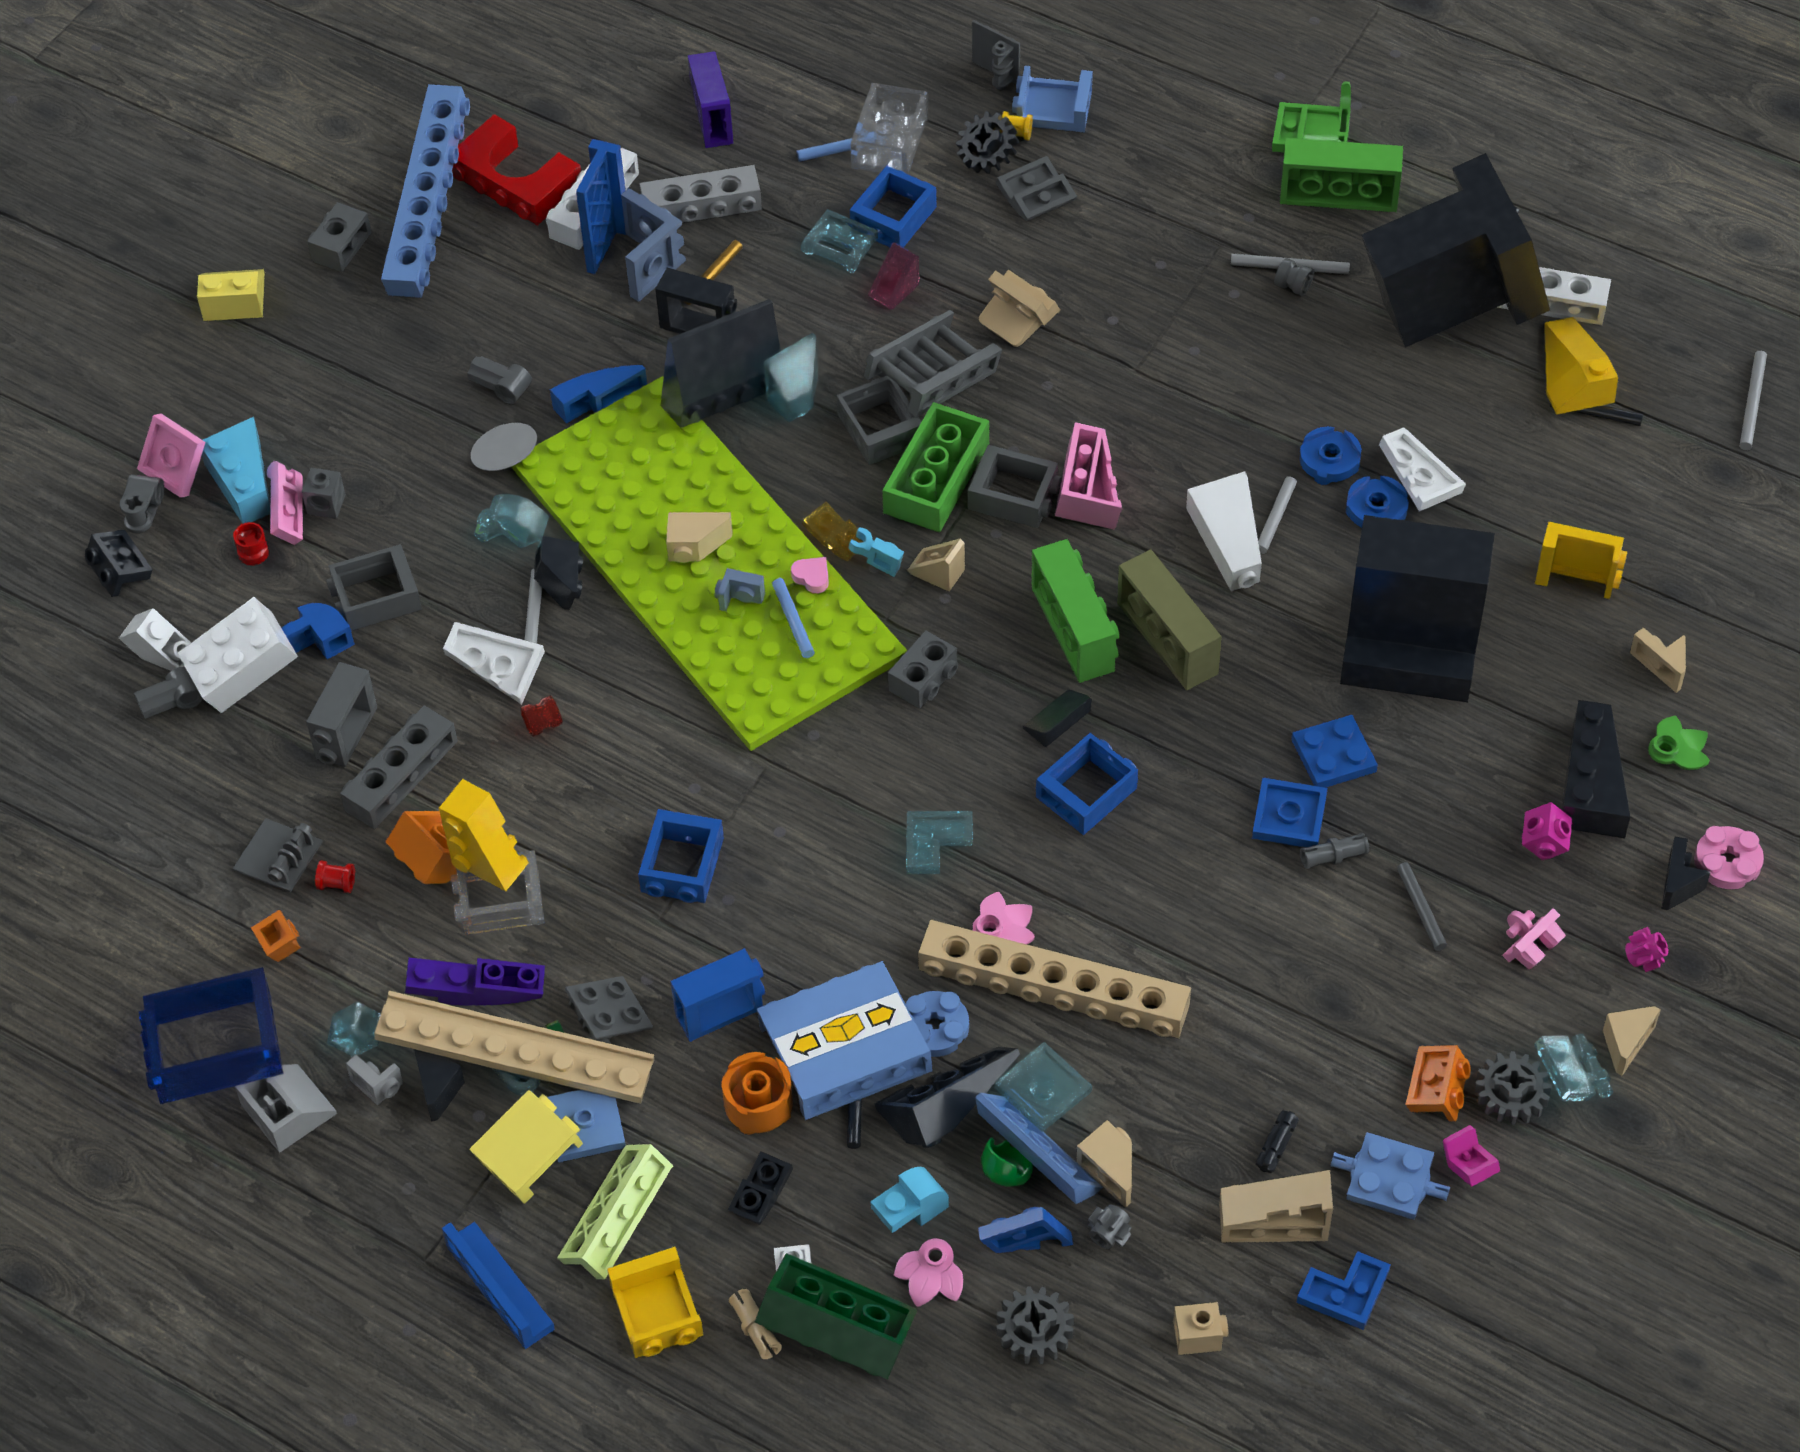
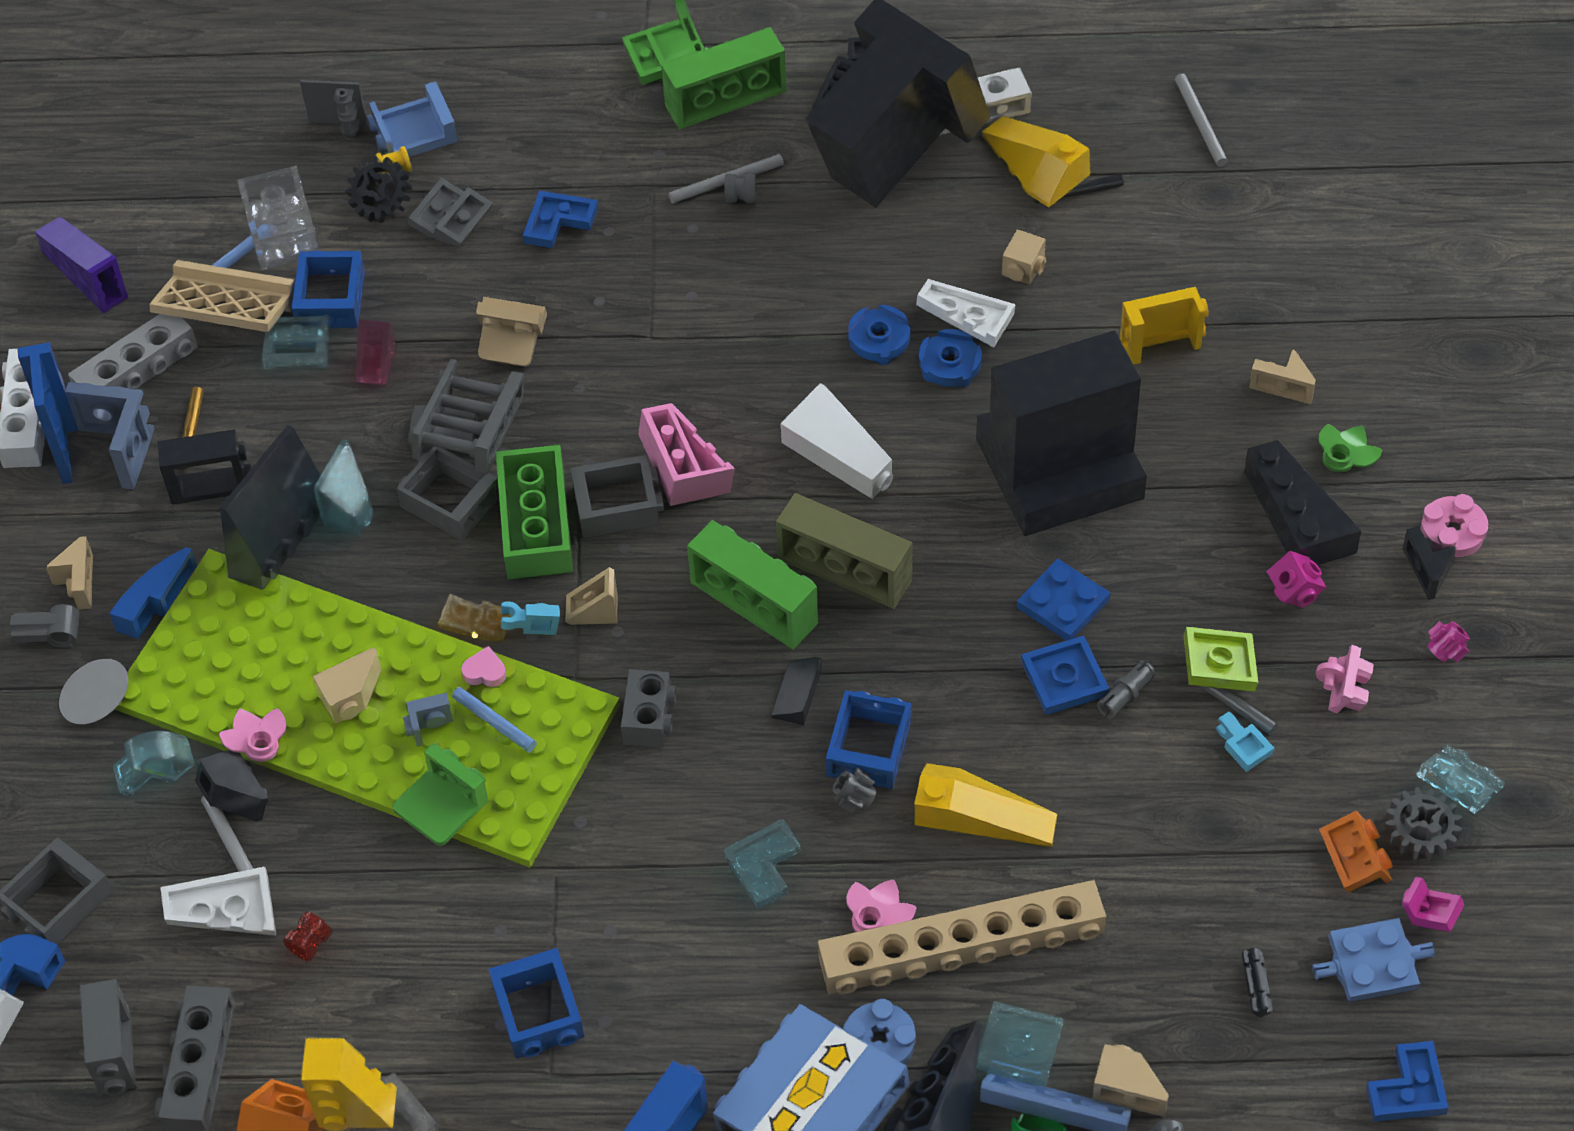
camera: 30 degrees left, 0 degrees up
tan wedge [1219,1170,1333,1242] -> none
light grey bar [1258,477,1297,554] -> none
tan slope [1603,1006,1661,1076] -> none
none -> tan slope [46,536,93,610]
none -> tan fence [150,260,294,332]
none -> bright pink plate [219,709,286,762]
none -> bright green bracket [393,742,489,846]
none -> blue plate [523,191,598,248]
none -> dark grey gear [833,768,876,813]
none -> yellow wedge [914,763,1057,847]
none -> tan brick [1002,229,1046,285]
none -> lime plate [1183,627,1259,692]
none -> medium azure plate [1216,712,1274,772]

